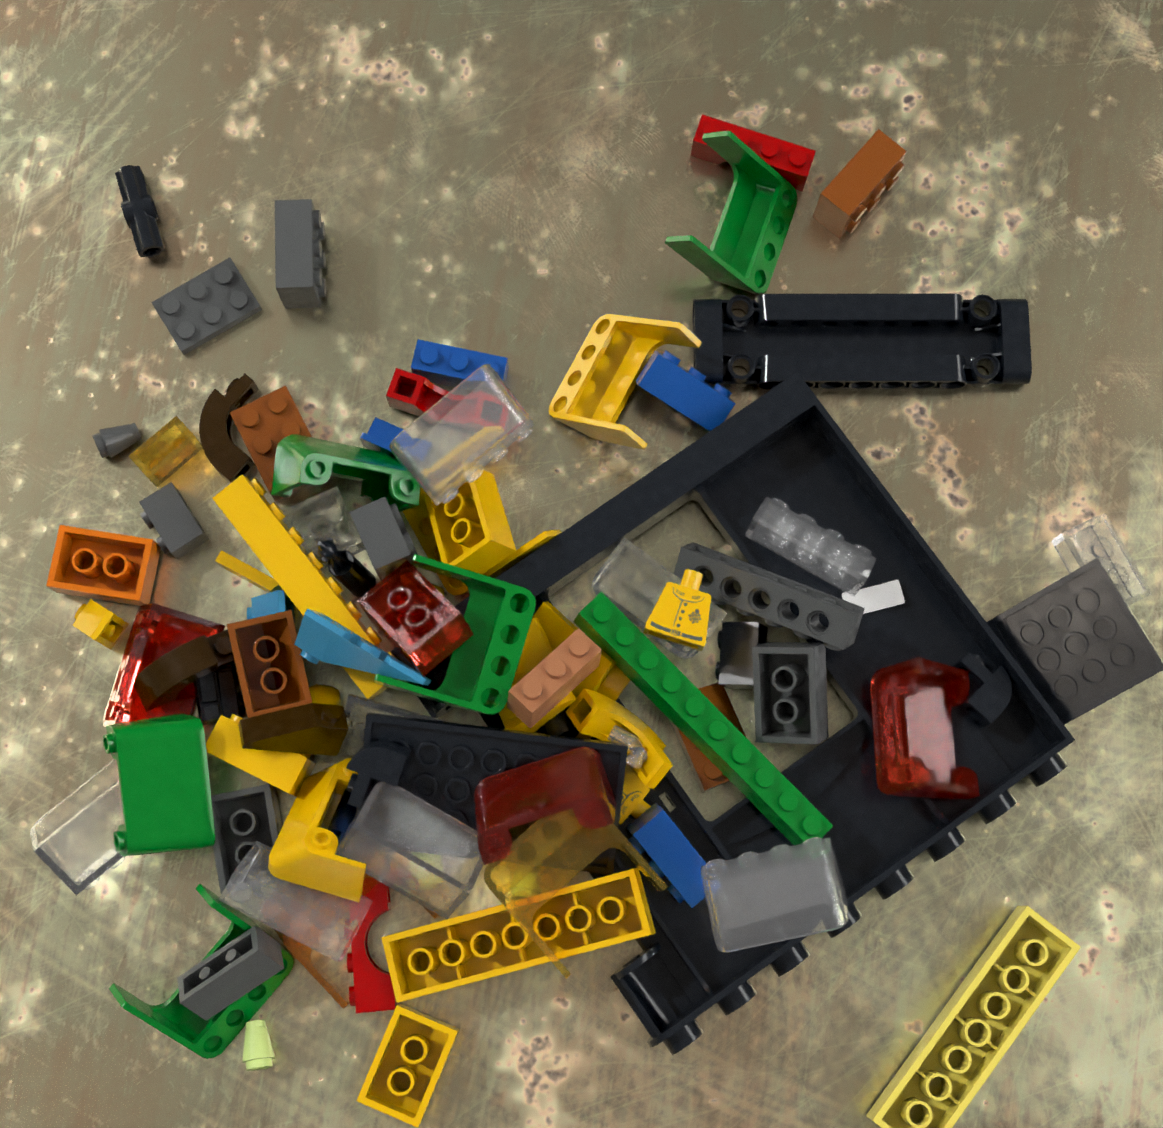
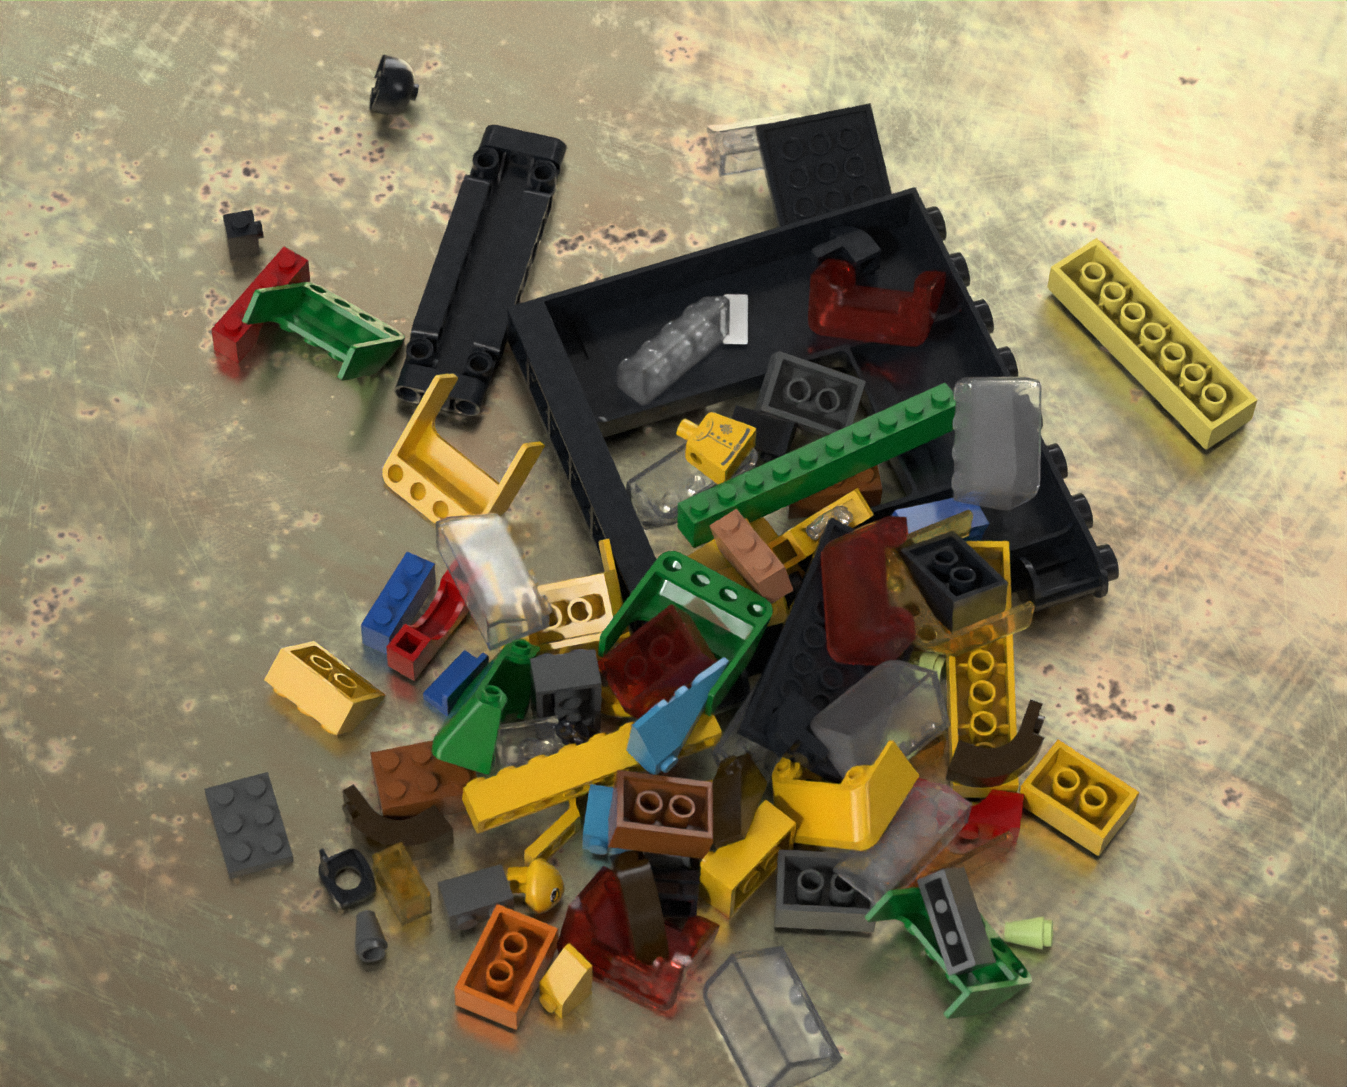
camera: 75 degrees left, 20 degrees down
green windscreen [103,713,215,857] -> none
black piece [115,165,165,258] -> none
dark grey brick [275,199,326,309] -> none
blue brick [636,350,736,431] -> none
dark grey brick [671,542,865,651] -> none
dark orange brick [812,129,907,239] -> none
none -> black brick [223,210,264,260]
none -> yellow slope [264,641,386,735]
none -> black piece [318,848,376,907]
none -> black cylinder [369,54,419,115]
none -> yellow piece [507,858,565,914]
none -> black slope [900,530,1008,633]
none -> dark brown arch [946,699,1045,788]

